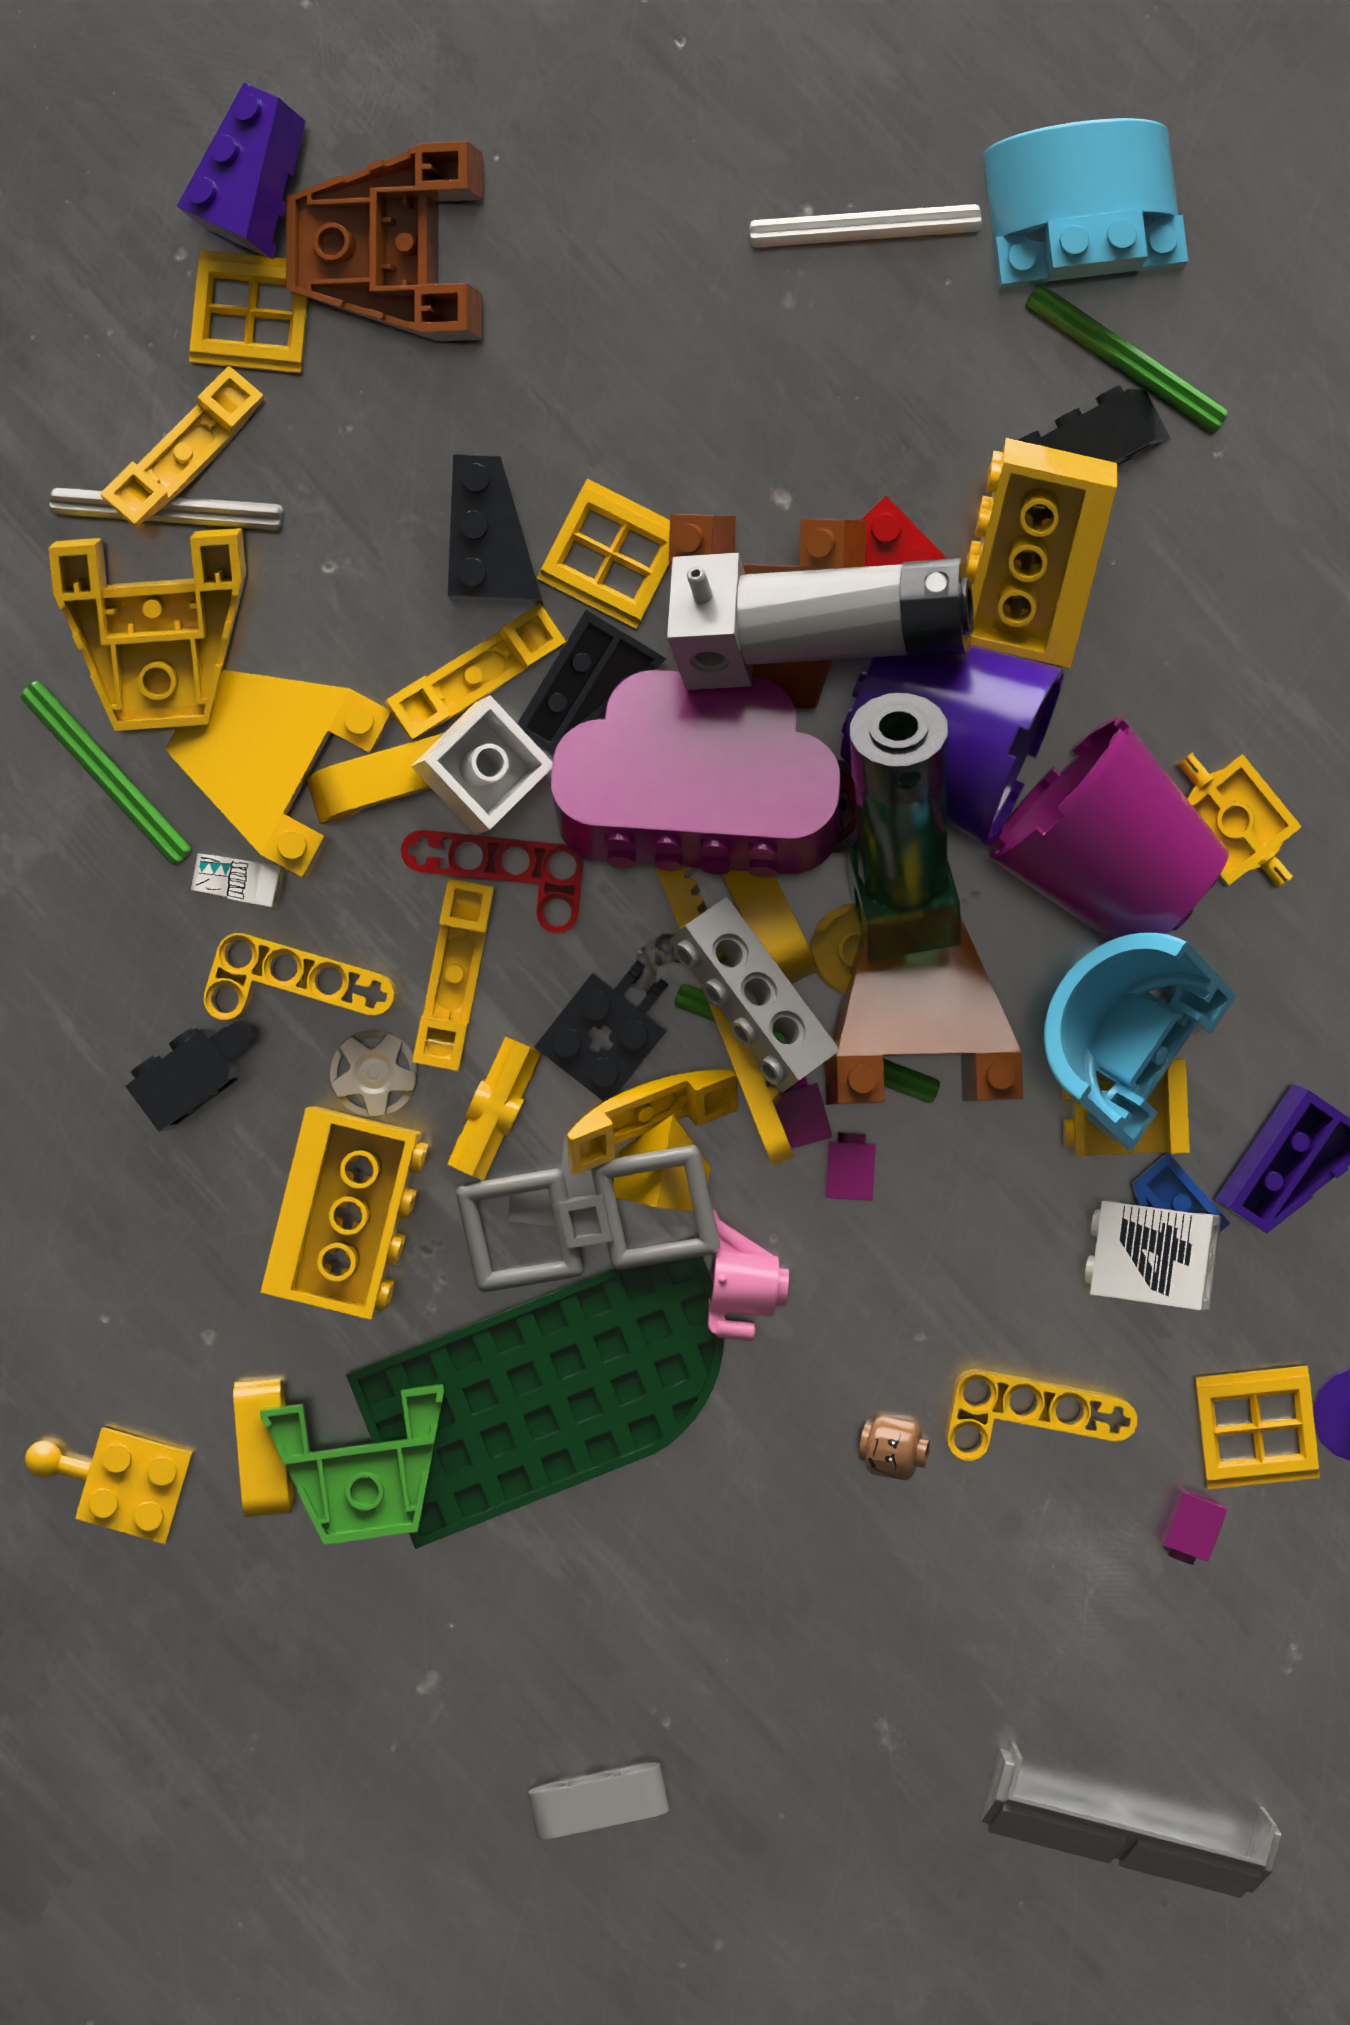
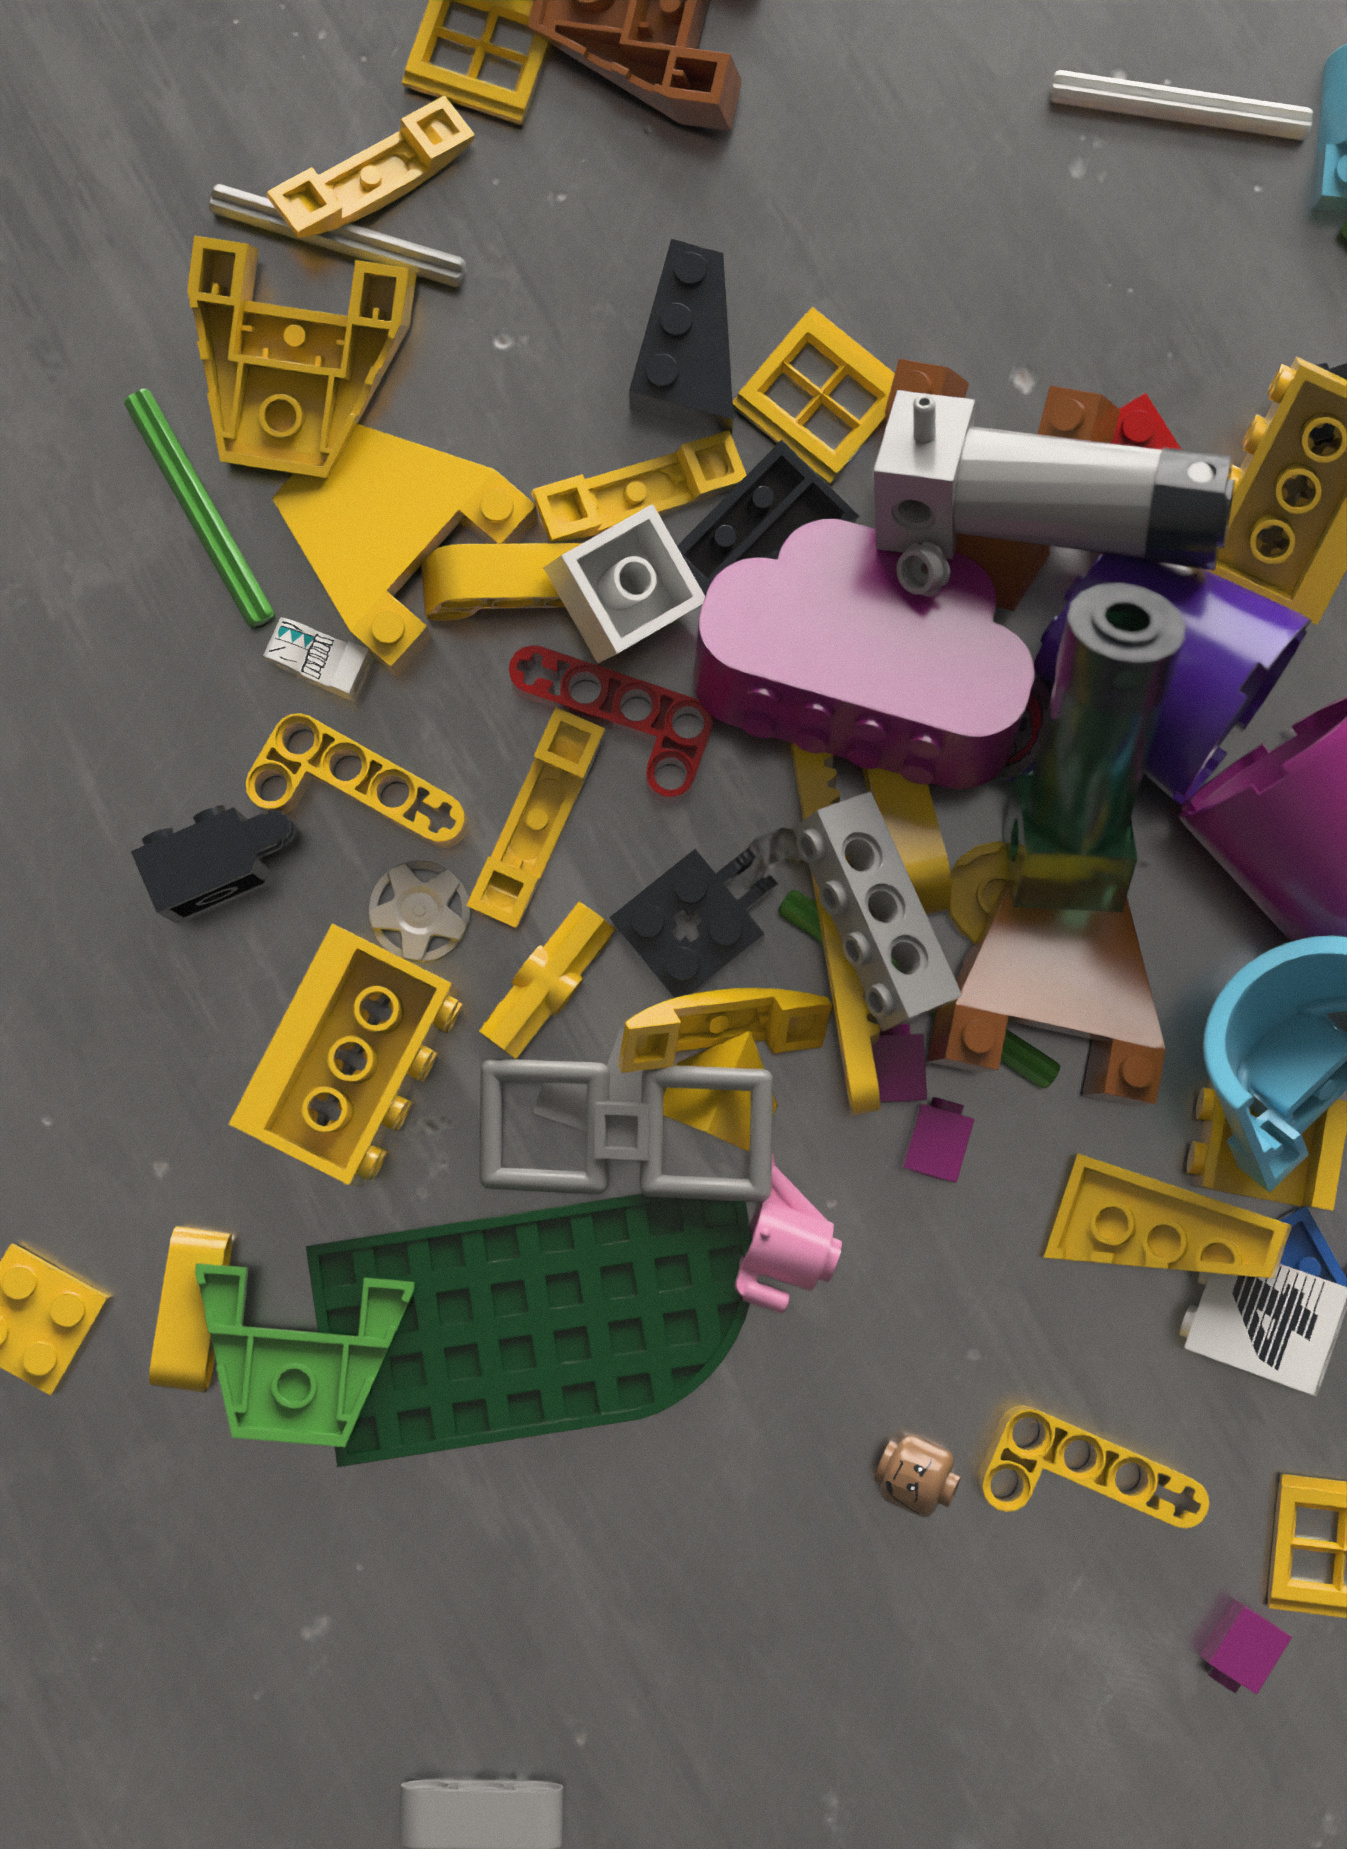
camera: 15 degrees right, 5 degrees down
none -> light grey plate [897,541,950,596]
none -> yellow wing [1043,1153,1292,1279]

